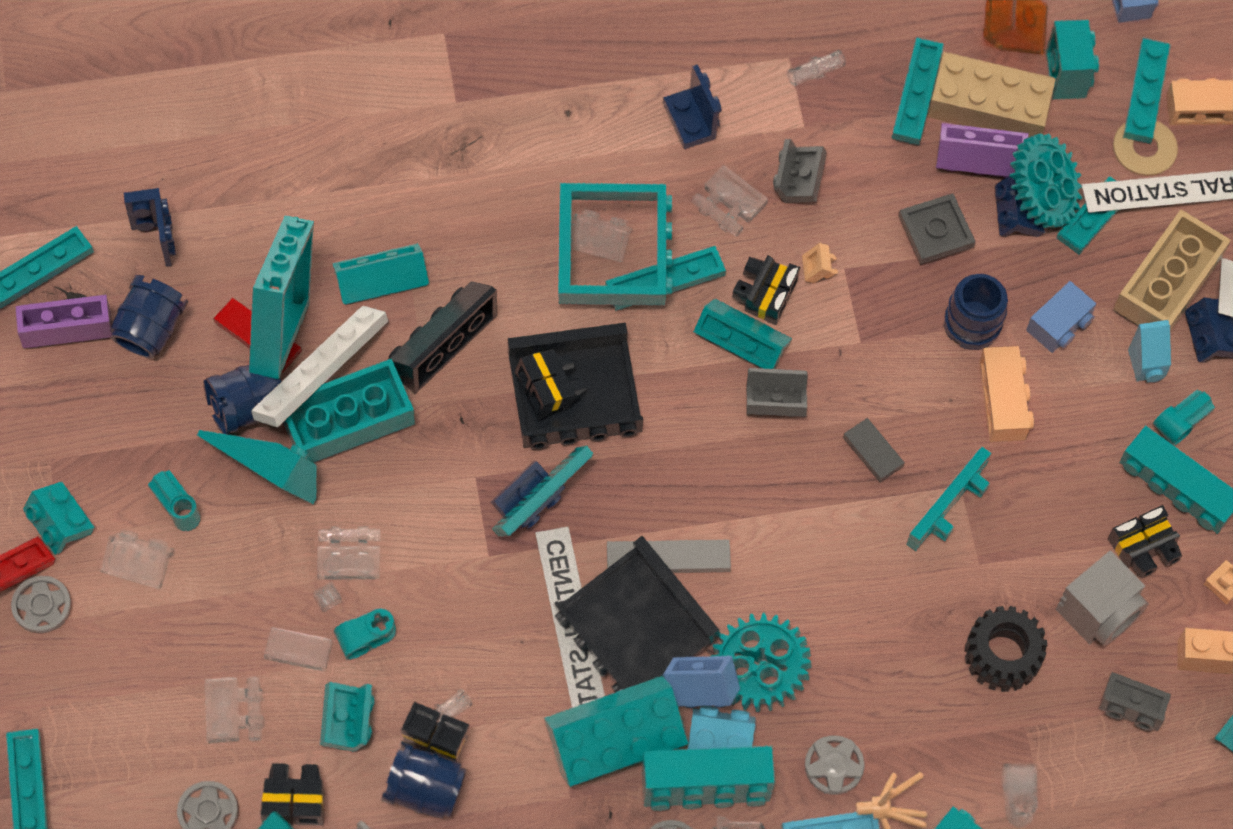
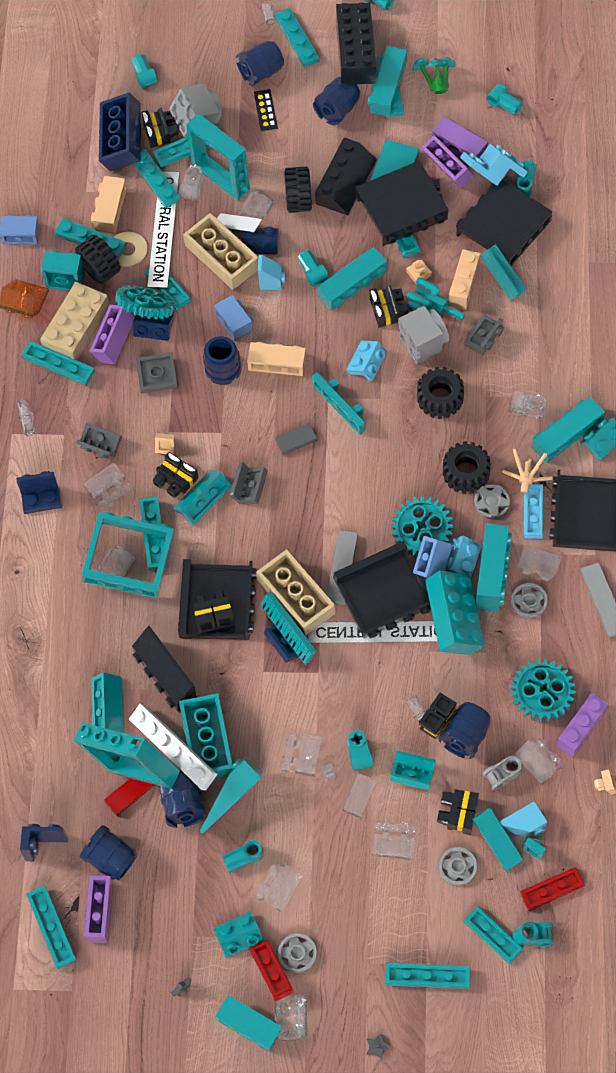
camera: 70 degrees left, 0 degrees up
none -> black tyre [75,235,121,284]
none -> tan brick [256,549,336,636]
none -> medium azure bracket [346,340,387,382]
none -> teal plant [407,277,466,320]
none -> black tyre [443,441,491,494]

